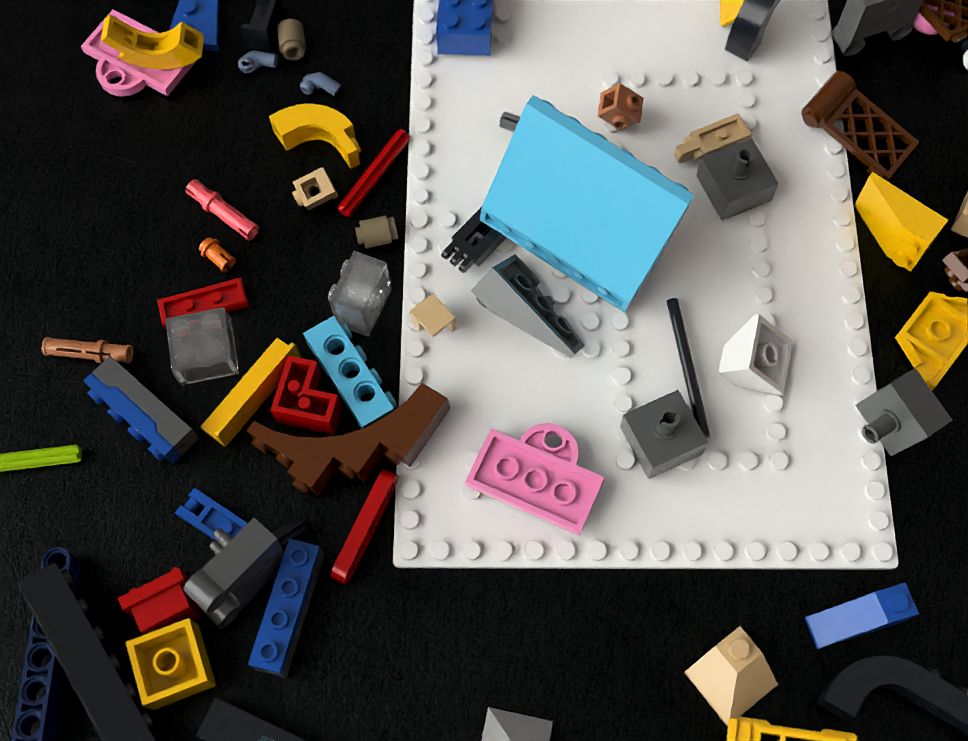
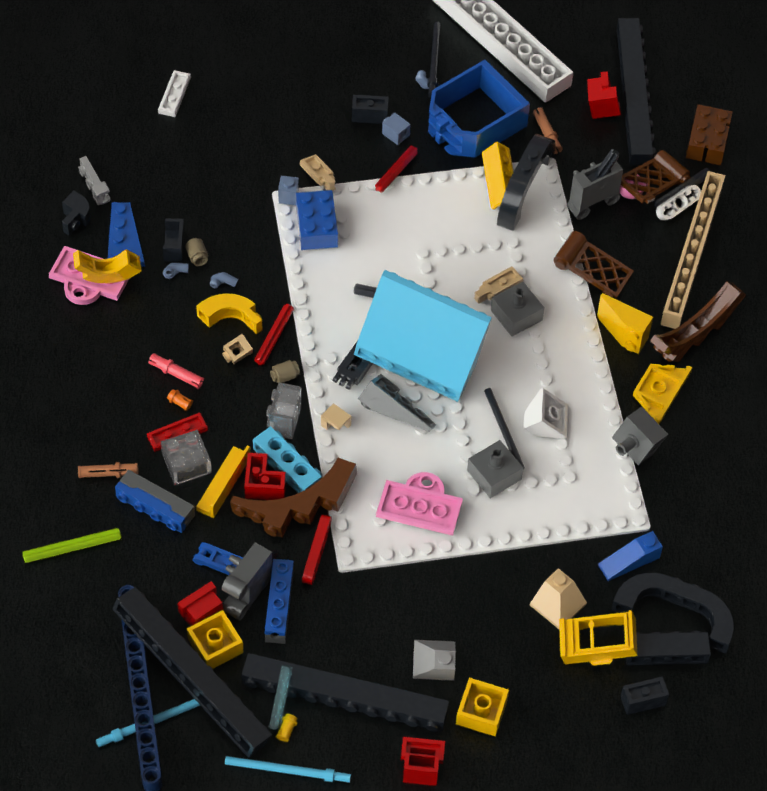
camera: 15 degrees left, 10 degrees down
nougat brick [597,83,644,130] -> none

